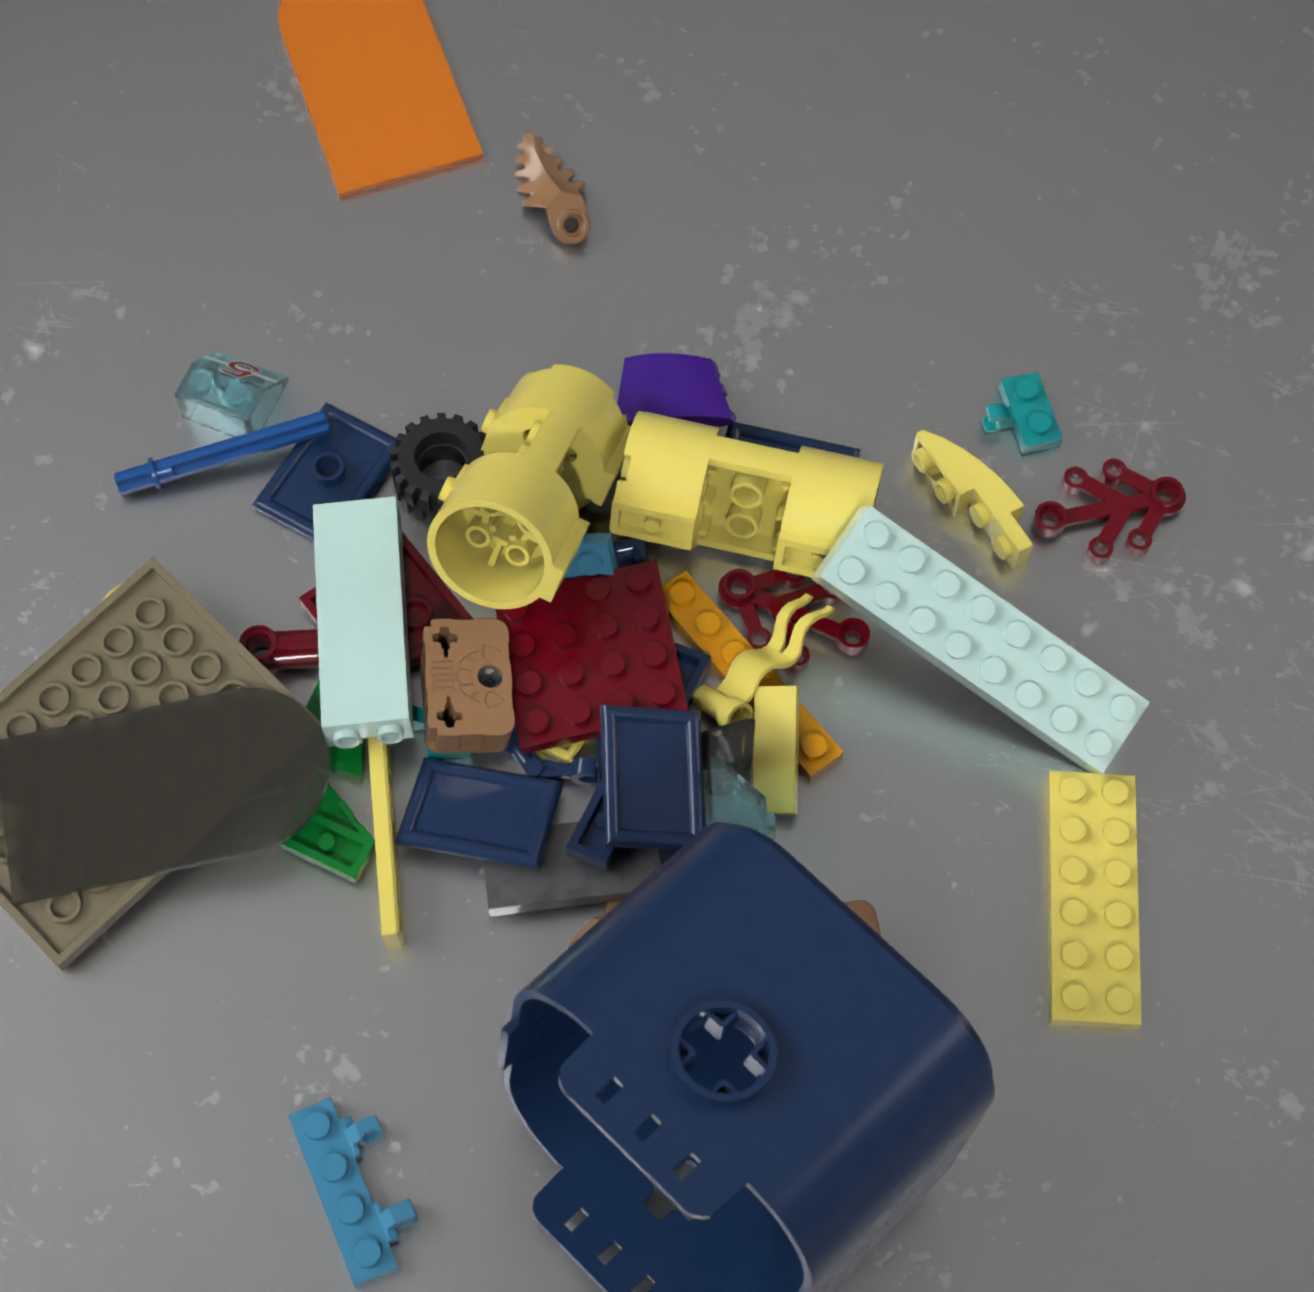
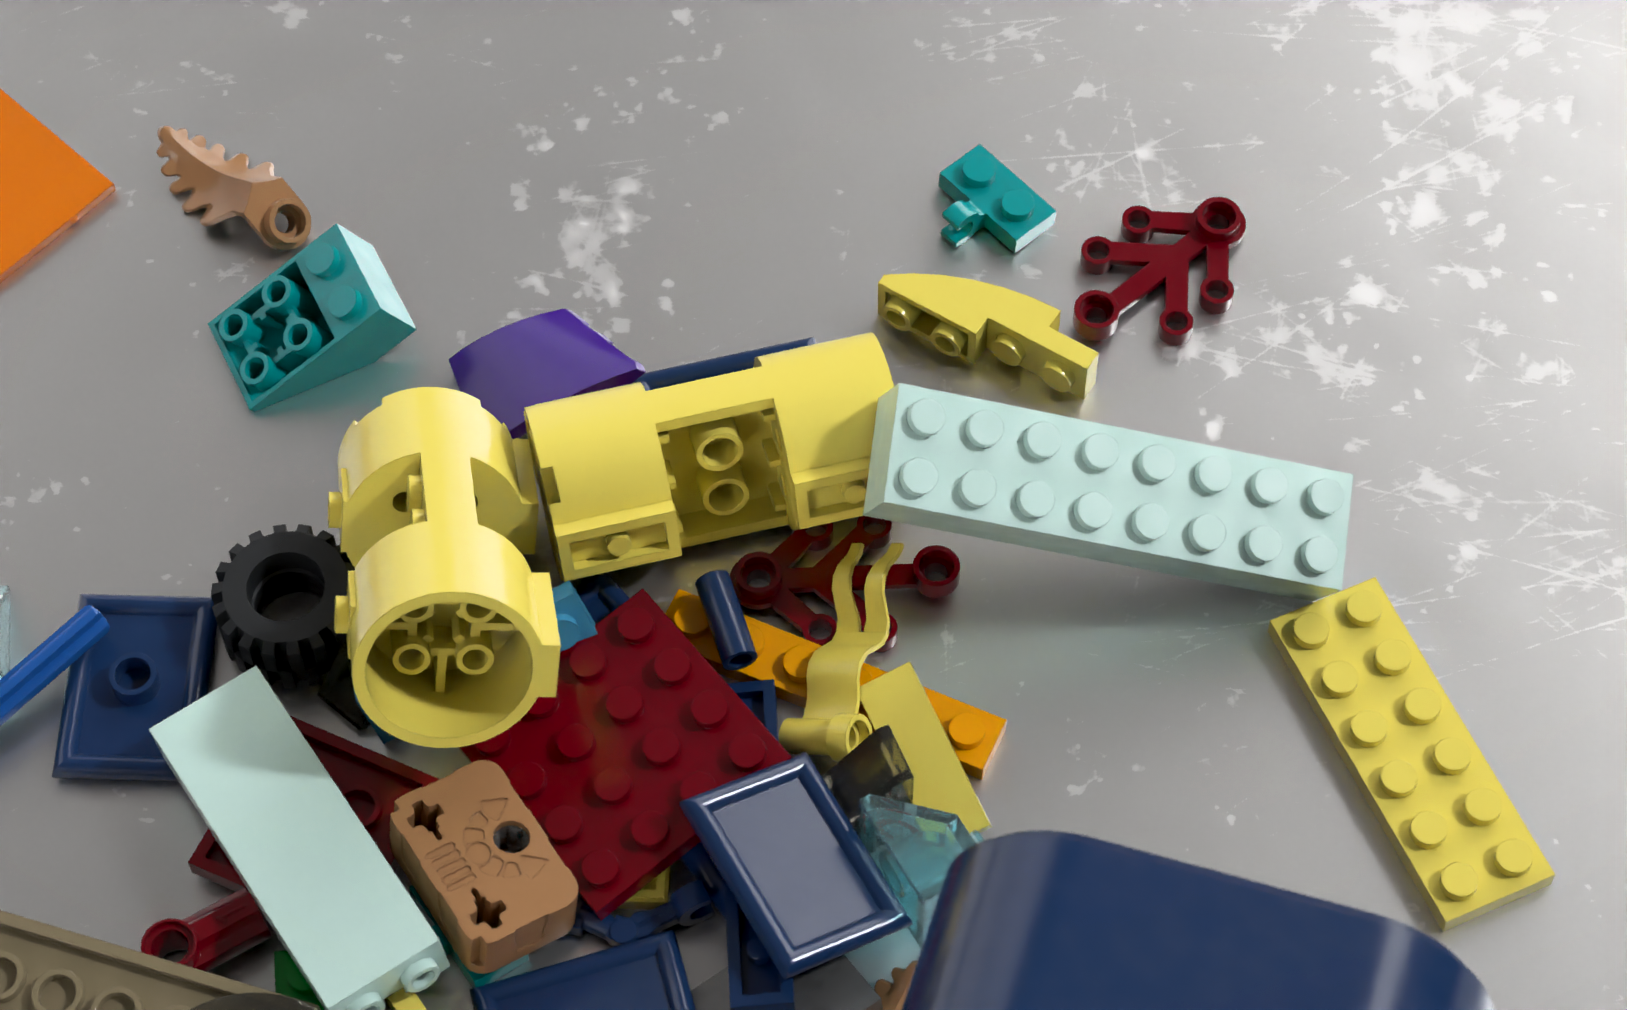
camera: 25 degrees left, 5 degrees down
none -> teal slope [208,223,417,412]
none -> dark blue hinge [695,570,758,670]

